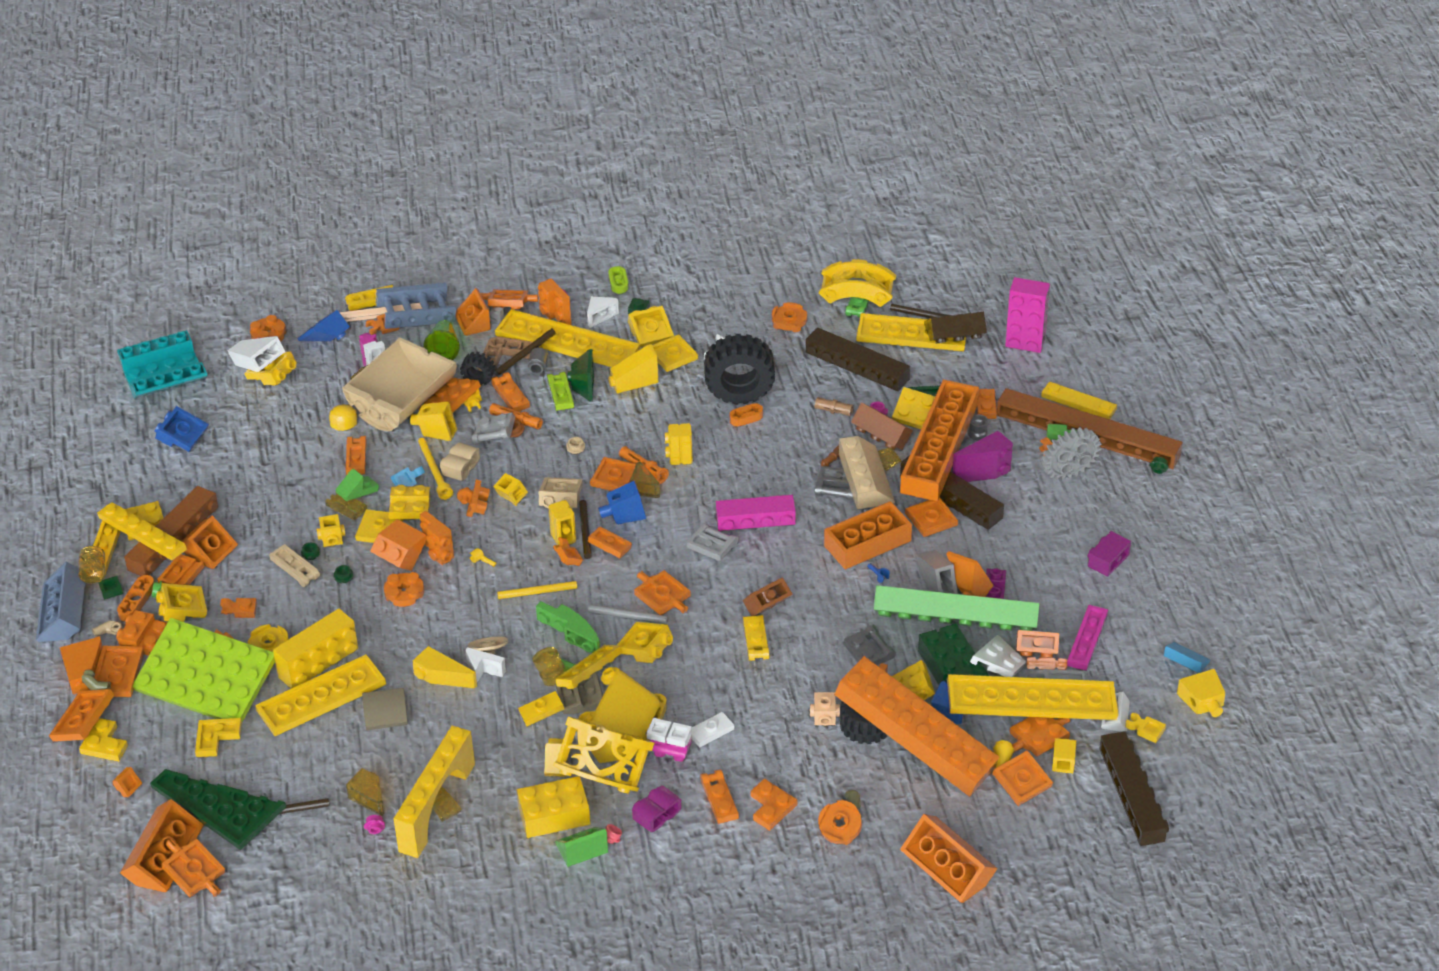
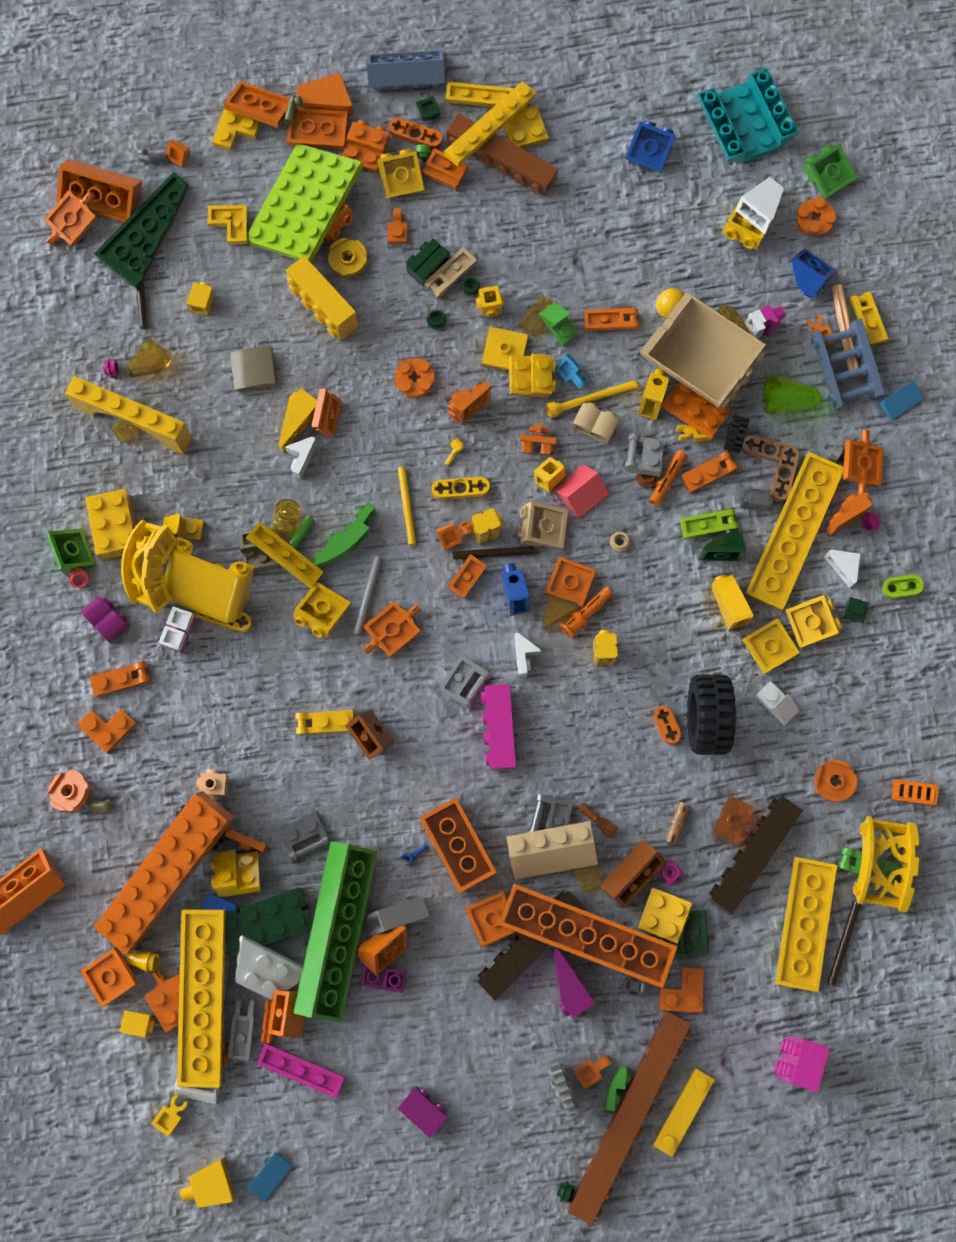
camera: 90 degrees right, 35 degrees up
clear yellow wheel [79,546,105,584] -> none
tan arm [92,621,123,637] -> none
orange slope [181,515,238,569] -> none
yellow plate [255,654,386,736] -> none
orange slope [370,519,427,571] -> none
orange slope [455,288,491,336] -> none
tan dish [468,637,508,655] -> none
dark brown bar [495,328,556,376] -> none
yellow plate [518,691,564,727] -> none
white plate [691,712,734,748] -> none
dark brown slope [924,311,987,344] -> none
dark brown brick [1099,731,1169,846] -> none
none -> flat silver arm [138,149,167,164]
none -> yellow brick [186,282,215,316]
none -> orange plate [311,389,342,437]
none -> dark green brick [406,239,450,287]
none -> yellow beam [431,477,490,500]
none -> white slope [514,633,541,677]
none -> coral slope [553,464,609,519]
none -> clear orange brick [711,796,754,846]
none -> bright green plate [803,143,858,198]
none -> dark azure slope [879,380,923,421]
none -> orange slope [891,779,939,807]

